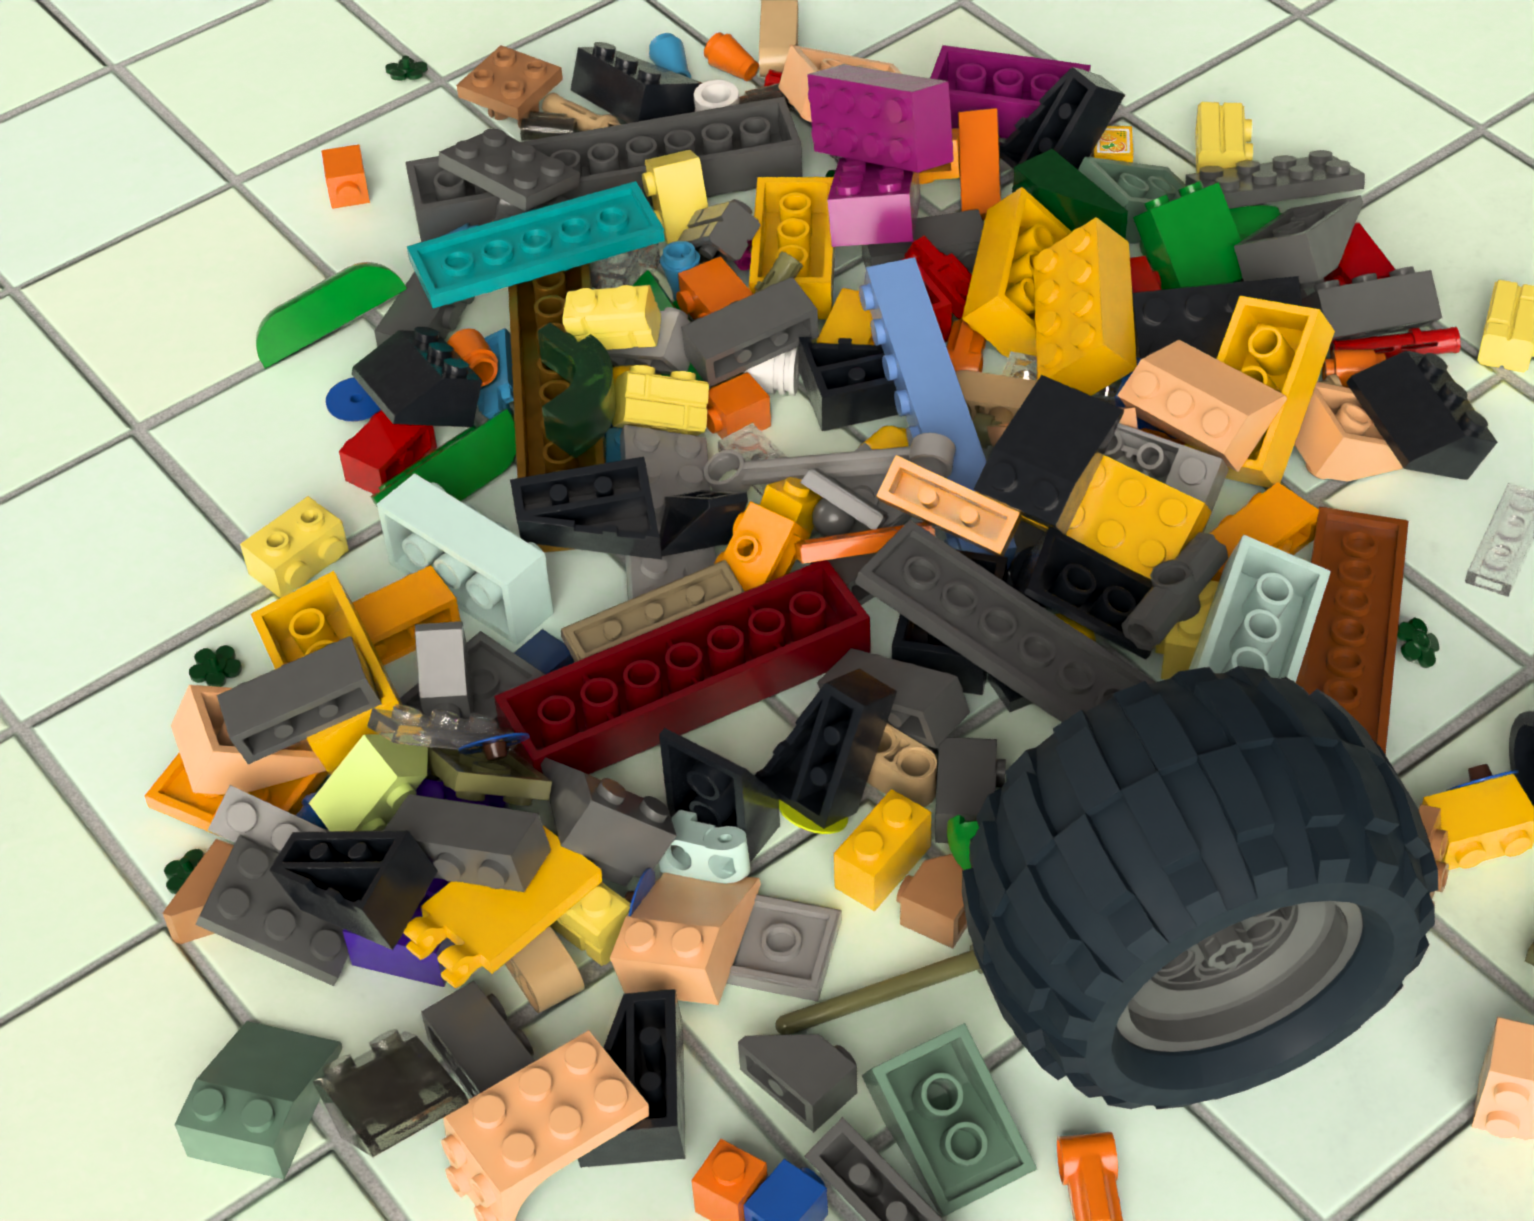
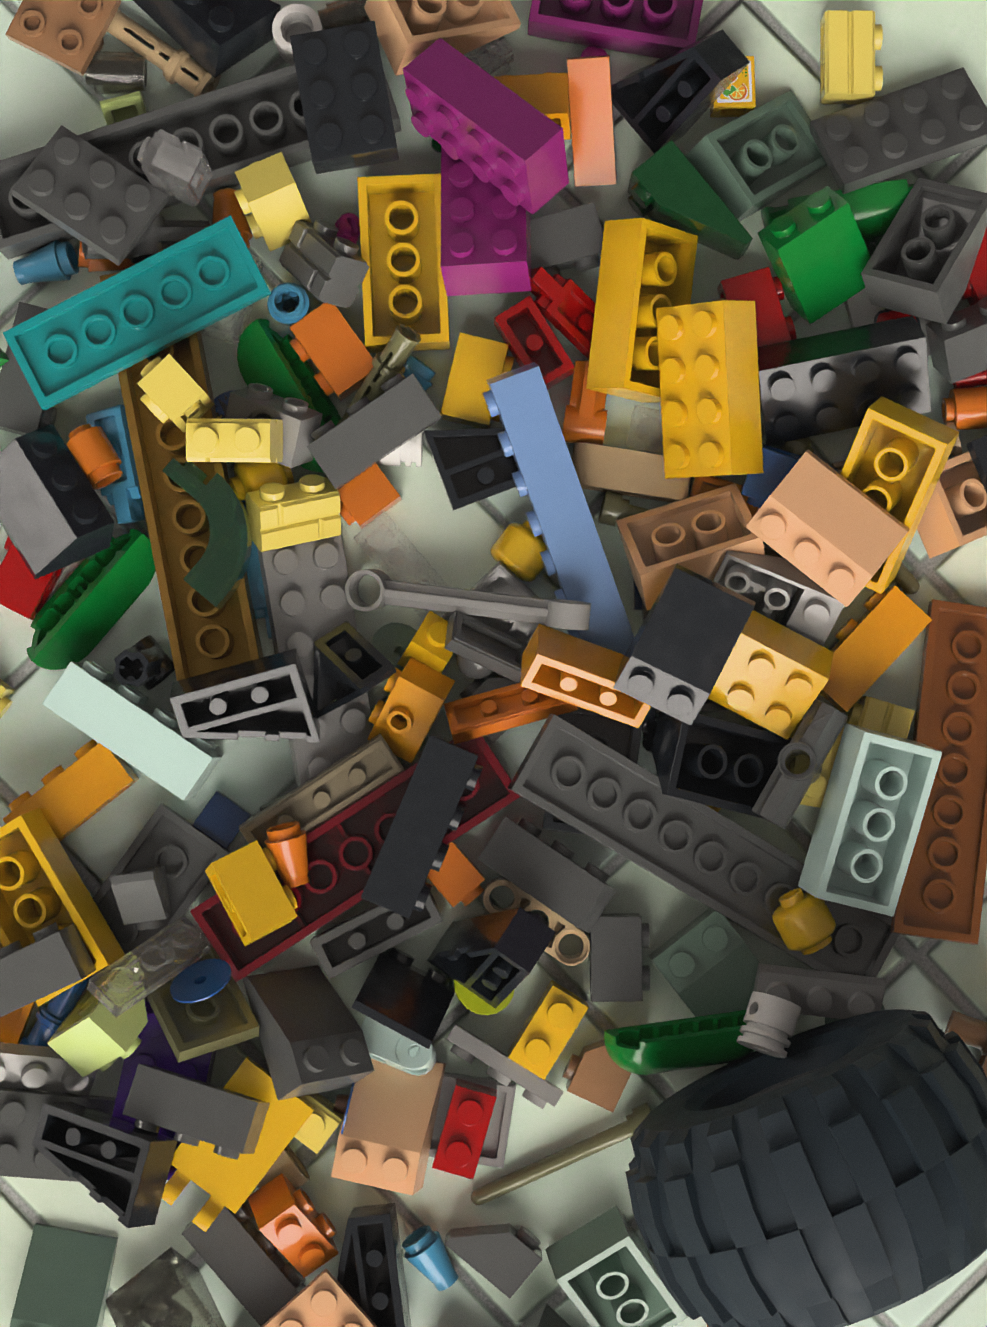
camera: 10 degrees left, 40 degrees up
none -> black piece [113,635,175,690]
none -> clear brick [137,129,213,207]
none -> light yellow brick [137,354,215,433]
none -> yellow brick [205,840,297,946]
none -> orange brick [248,1173,339,1278]
none -> orange cone [264,821,309,888]
none -> black brick [290,21,399,174]
none -> dark grey brick [310,881,444,979]
none -> black brick [361,735,483,918]
none -> dark azure cone [402,1225,459,1291]
none -> orange brick [427,840,485,907]
none -> red brick [432,1078,497,1180]
none -> light grey plate [447,1024,563,1109]

